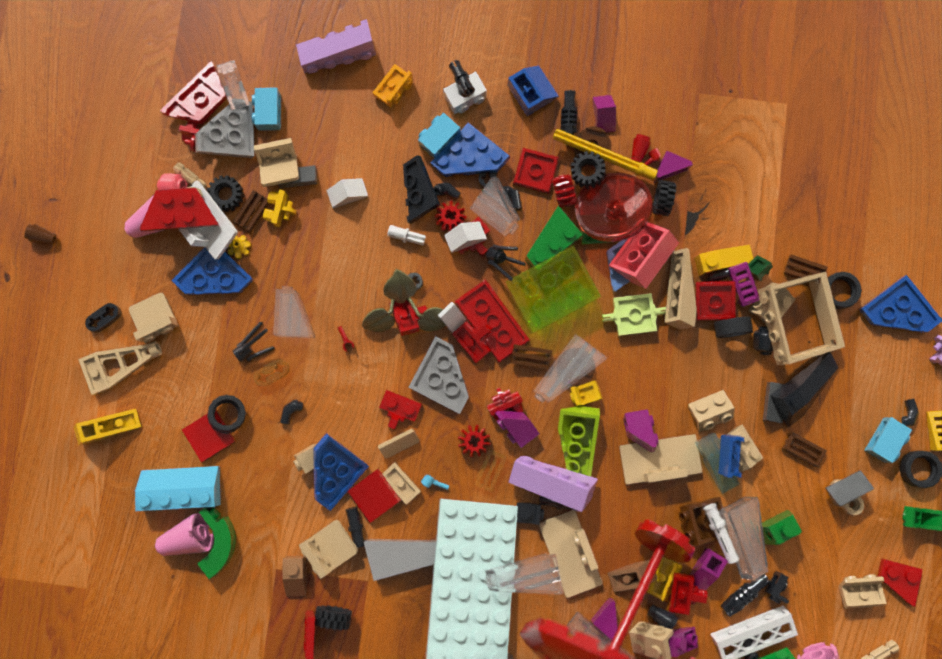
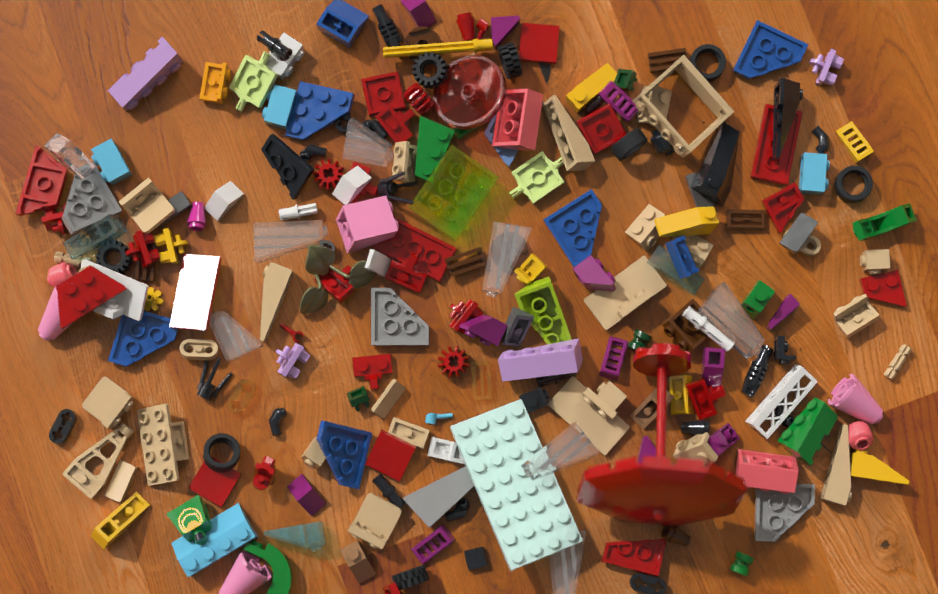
camera: 30 degrees left, 0 degrees up
none -> clear light blue slope [63,214,128,259]
none -> tan slope [104,460,138,503]
none -> red hips [125,230,160,268]
none -> tan bracket [137,404,189,486]
none -> green torso [167,495,212,545]
none -> tile [169,254,222,332]
none -> tan plate [179,339,219,360]
none -> dark pink cone [187,202,206,231]
none -> yellowish green plate [229,51,278,111]
none -> clear slope [253,220,328,263]
none -> red hips [253,456,276,490]
none -> tan slope [260,262,294,343]
none -> clear light blue slope [263,521,326,551]
none -> lavender hips [276,343,310,379]
none -> magenta slope [287,474,326,516]
none -> bright pink slope [336,196,399,254]
none -> dark green tile [346,386,370,411]
none -> red hinge [375,105,415,143]
none -> tan bracket [392,141,417,183]
none -> magenta slope [411,524,455,565]
none -> white slope [427,437,465,464]
none -> black arm [445,498,470,522]
none -> black tile [464,546,487,570]
none -> dark grey slope [501,307,534,347]
none -> red tile [519,23,559,64]
none -> blue plate [543,189,602,268]
none -> tan brick [596,381,627,411]
none -> magenta slope [599,336,628,380]
none -> dark green wheel [627,329,653,351]
none -> yellow slope [654,206,719,237]
none -> red tile [750,104,803,186]
none -> red wing [761,182,804,233]
none -> magenta slope [766,294,800,331]
none -> black wedge [772,78,803,161]
none -> tan brick [860,249,890,275]

